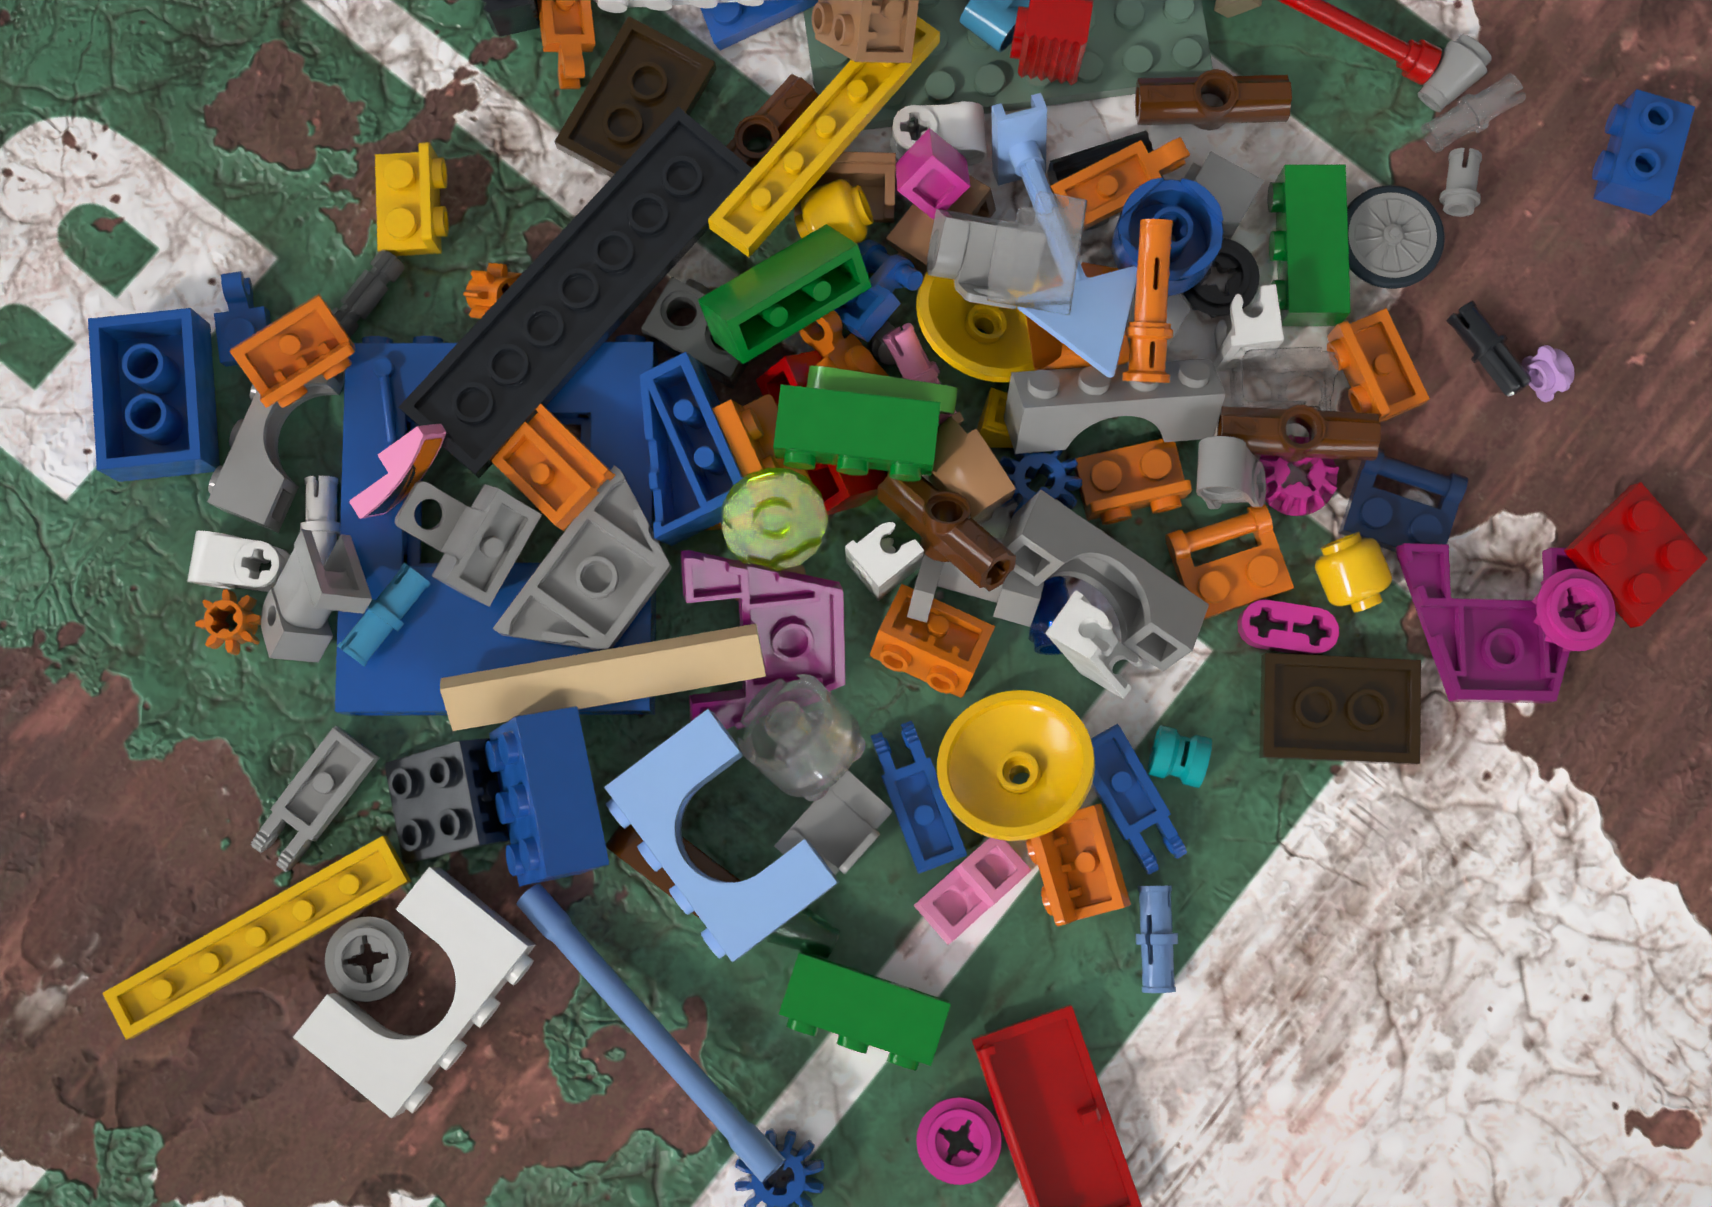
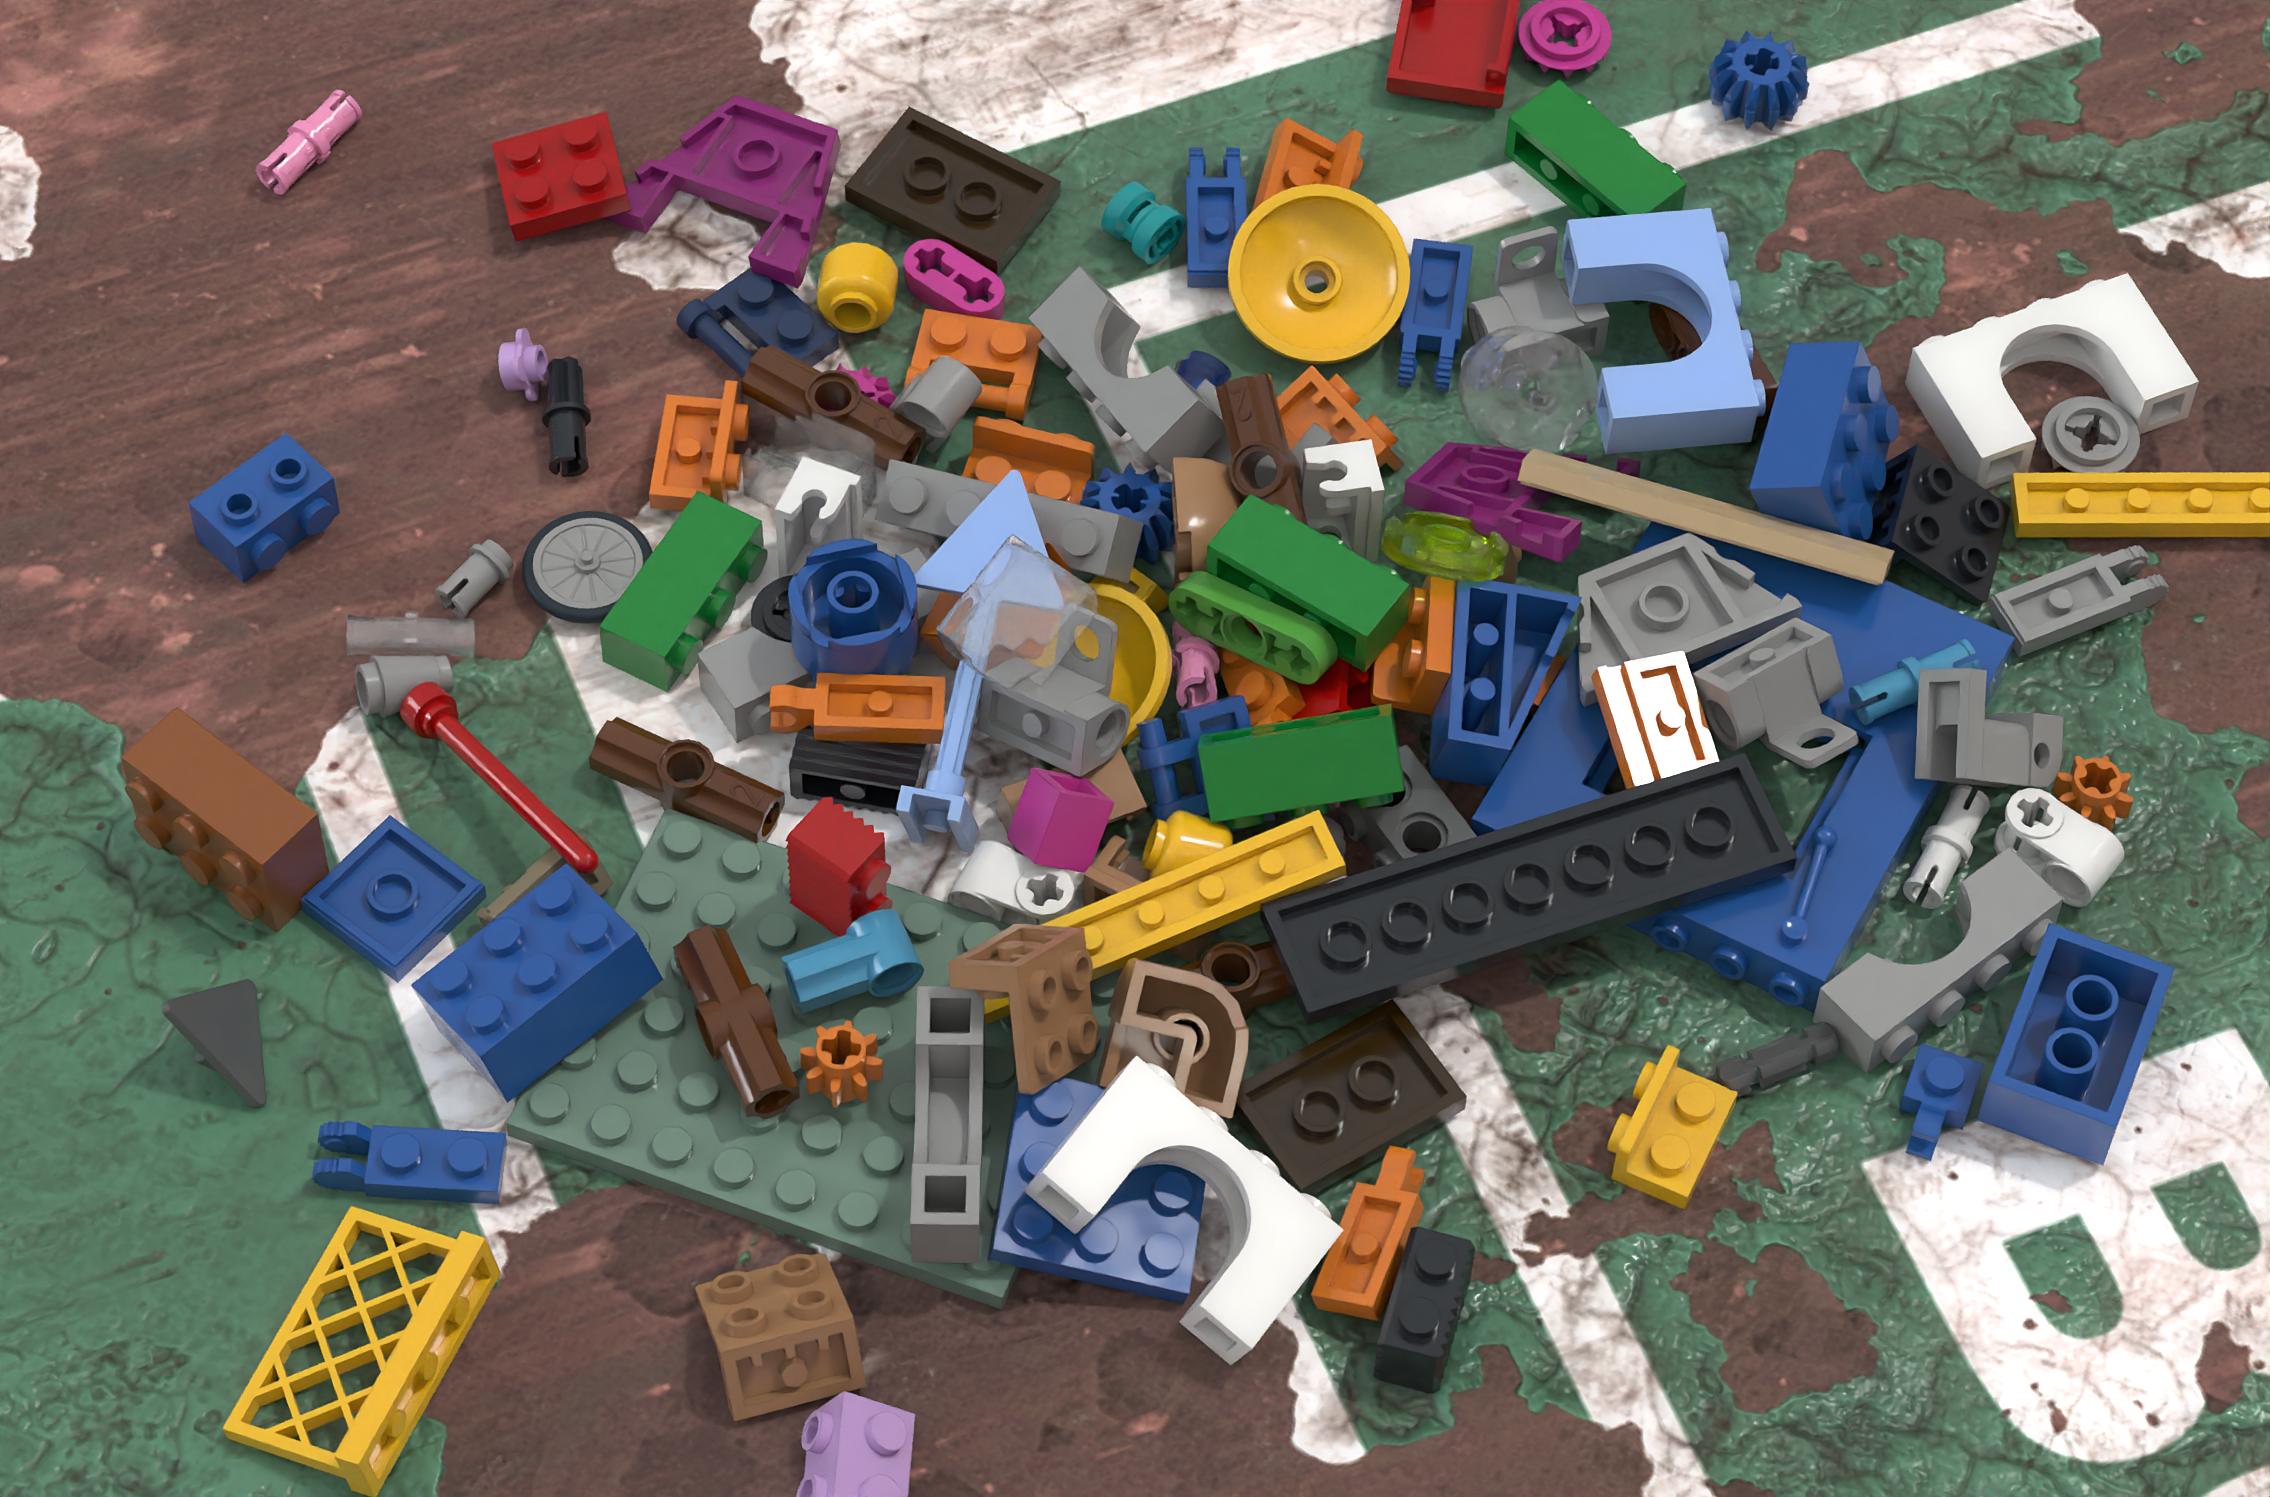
camera: 155 degrees left, 25 degrees down
orange bracket [230,293,355,408] -> none
bright pink slope [349,424,447,519] -> none
orange gear [463,263,522,319] -> none
medium blue piece [516,884,786,1183] -> none
bright pink slope [913,837,1032,945] -> none
white hinge [1045,590,1142,699] -> none
orange pin [1122,219,1173,383] -> none
medium blue pin [1135,885,1178,993] -> none
dark pink gear [1532,569,1615,651] -> none
none -> medium nougat brick [1096,958,1249,1119]

